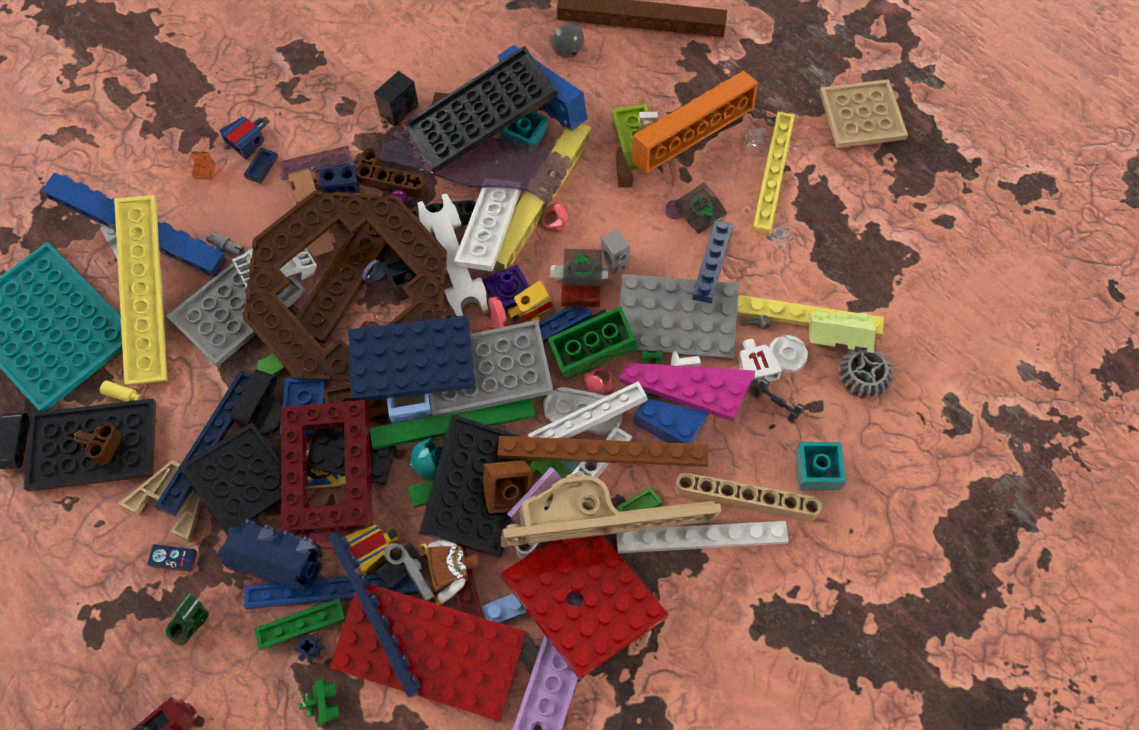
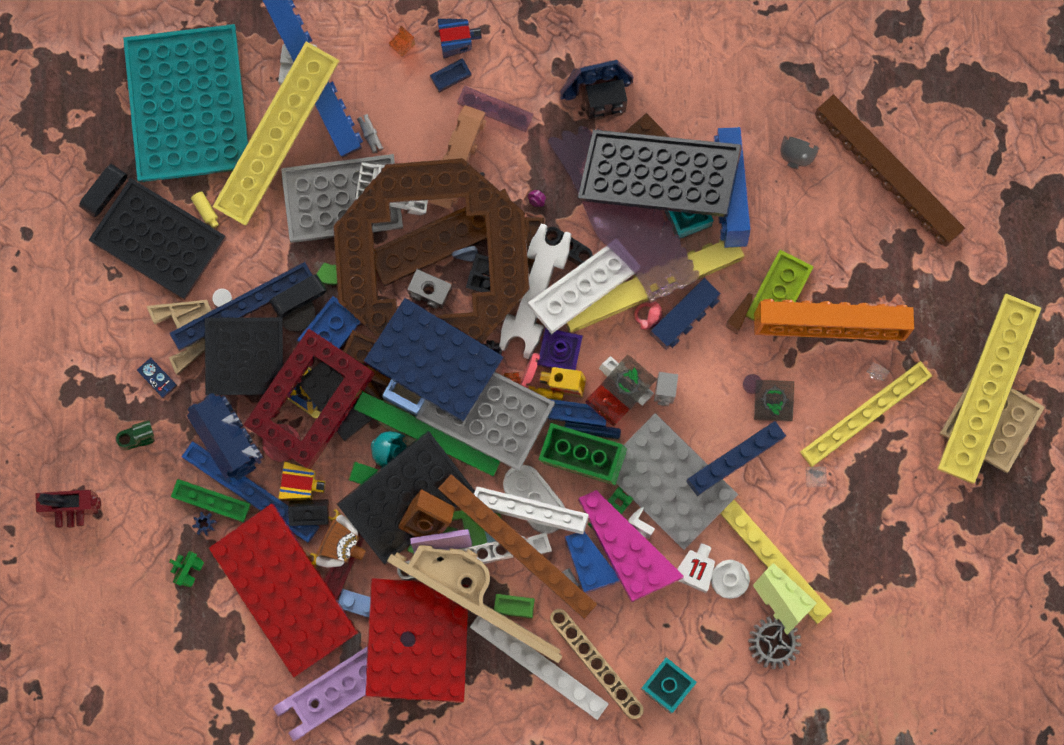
camera: 35 degrees right, 15 degrees up
reddish brown beam [74,422,121,466] -> none
dark blue brick [319,164,360,194] -> none
dark blue plate [328,532,421,698] -> none
reddish brown beam [356,148,427,198] -> none
light grey plate [384,543,434,600] -> none
coral piece [584,367,614,394] -> none
white plate [638,112,658,129] -> none
dark grey hand [742,315,771,330] -> none
black wheel [753,378,804,423] -> none
none -> white tile [212,289,232,307]
none -> light grey brick [407,269,452,309]
none -> dark blue wedge [560,60,634,101]
none -> dark blue brick [650,278,721,350]
none -> light yellow plate [937,294,1041,484]

